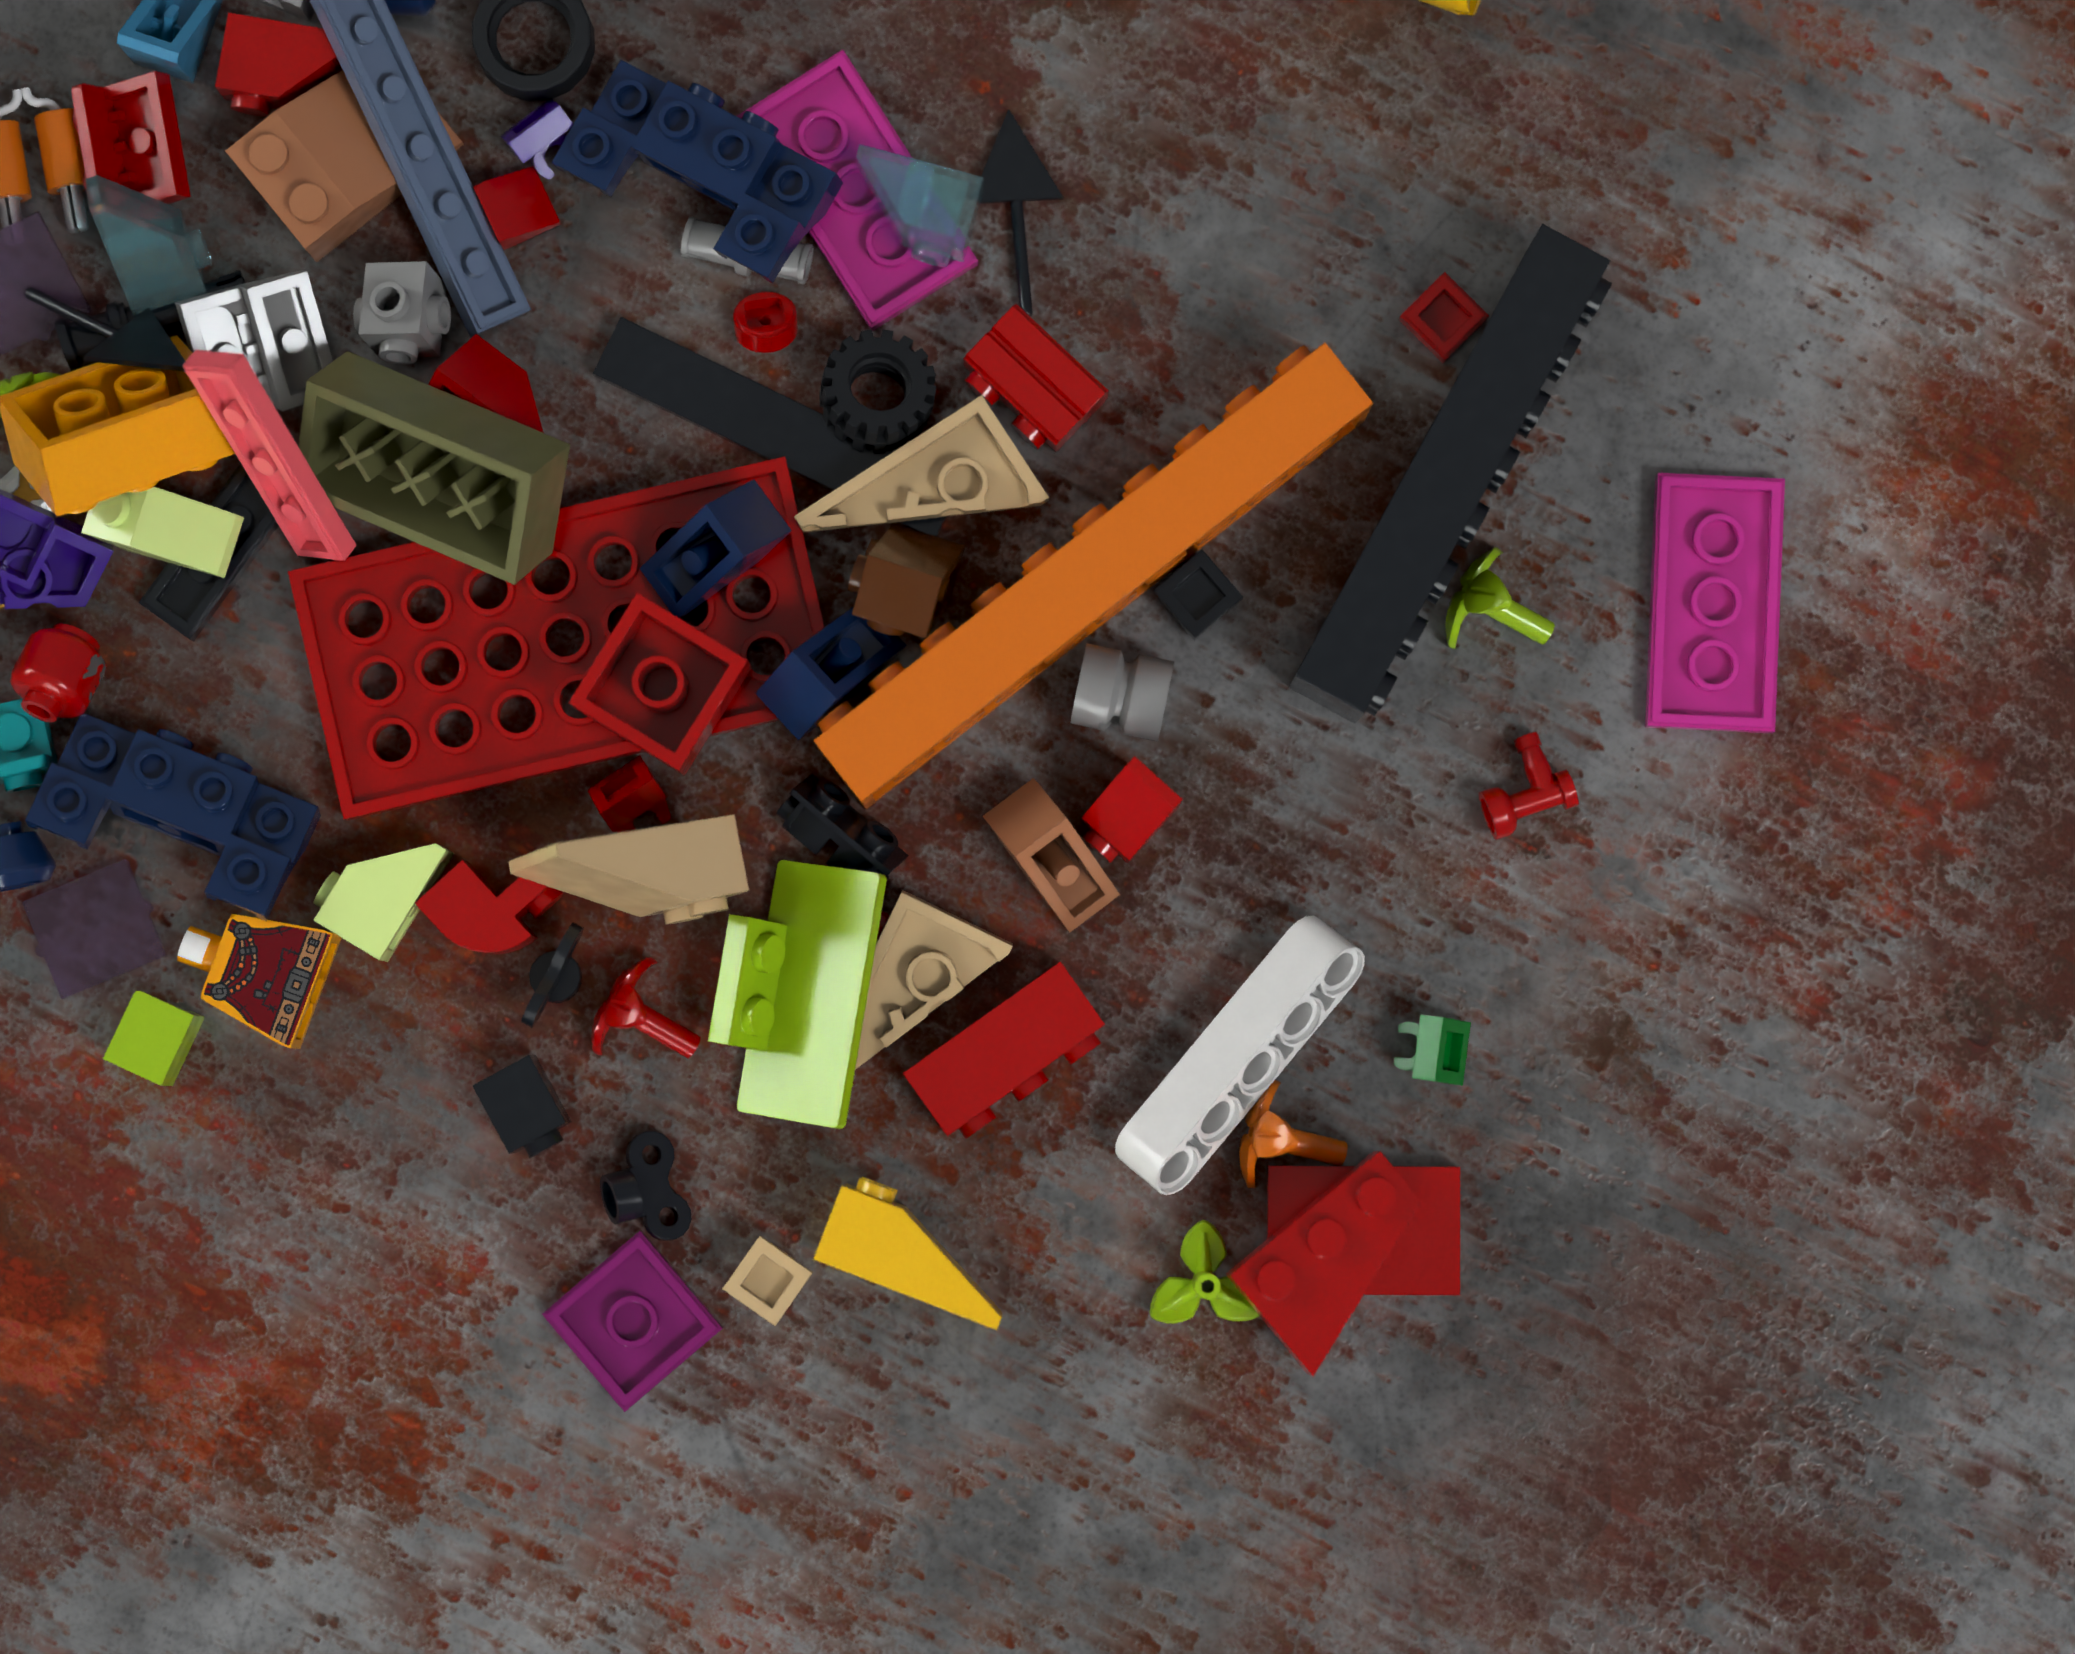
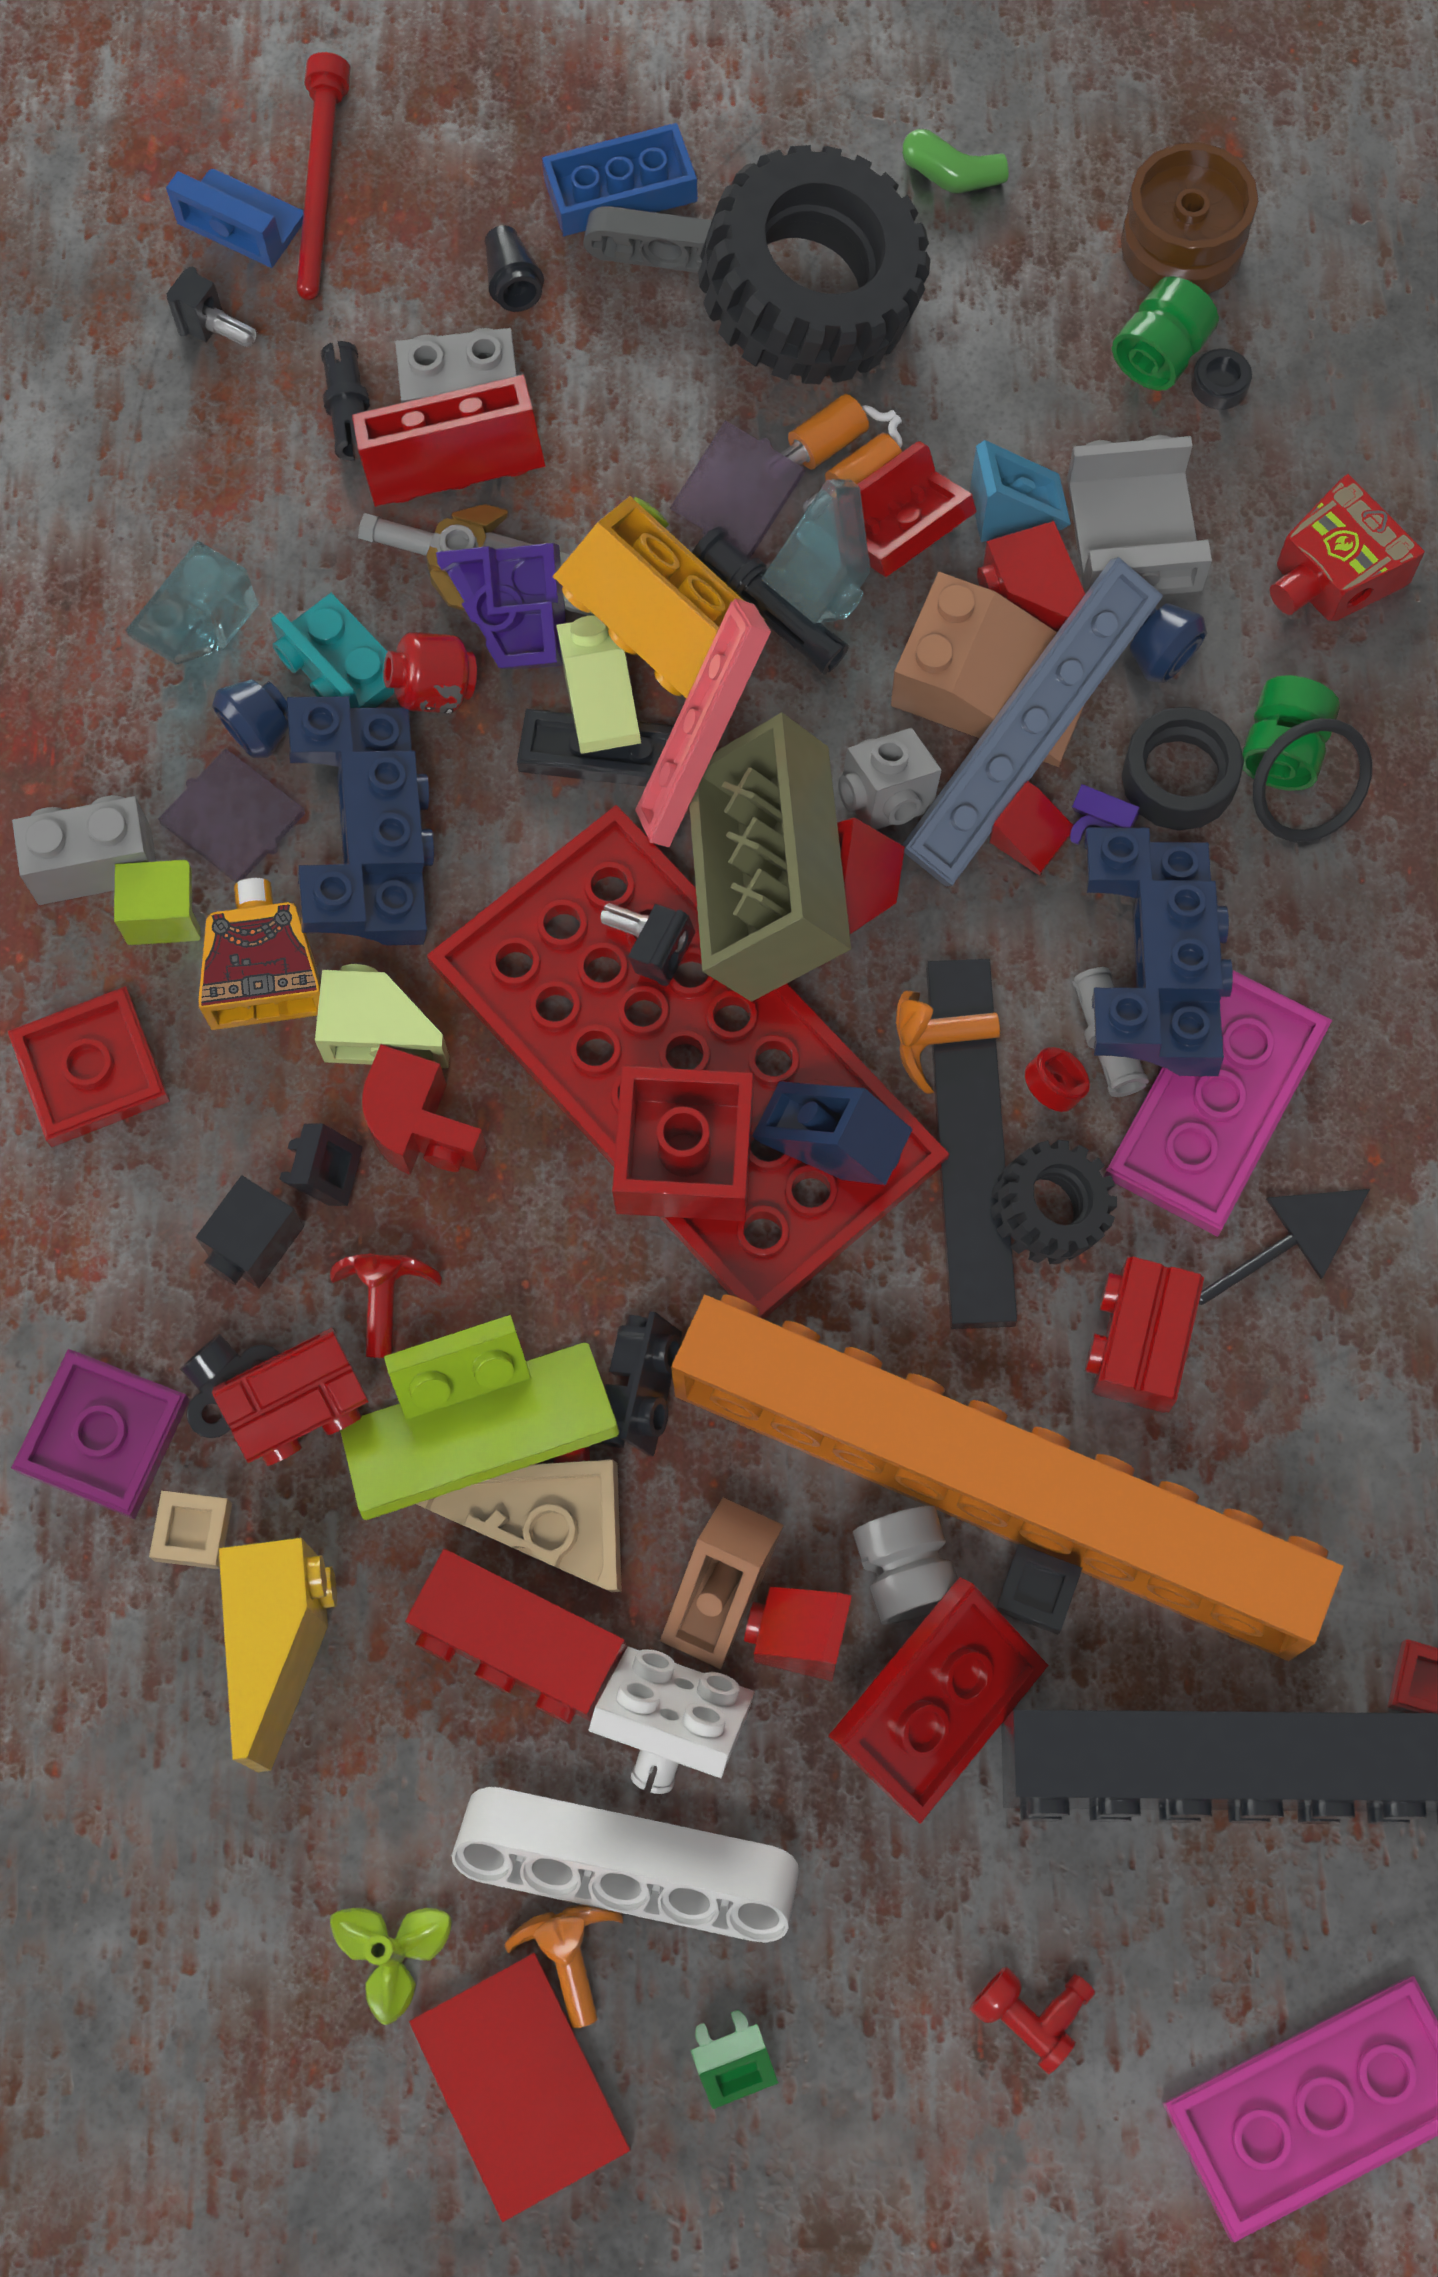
camera: 65 degrees right, 15 degrees down
black piece [24,287,186,372] -> none
light grey slope [175,270,333,411] -> none
tan slope [508,815,749,925] -> none
black piece [521,922,584,1028] -> none
red tile [587,755,671,833] -> none
dark blue slope [755,606,907,741] -> none
tan wing [794,395,1049,533] -> none
reddish brown brick [848,523,965,638] -> none
clear light blue slope [856,144,984,267] -> none
red wedge [1225,1151,1422,1377] -> none
lime plant [1445,547,1554,649] -> none
none -> red tile [7,986,170,1148]
none -> light grey brick [12,796,156,905]
none -> red brick [212,1327,368,1466]
none -> black tile [279,1123,363,1206]
none -> white plate [588,1647,755,1794]
none -> black piece [600,903,696,986]
none -> red tile [828,1577,1049,1824]
none -> orange plant [896,990,1000,1094]

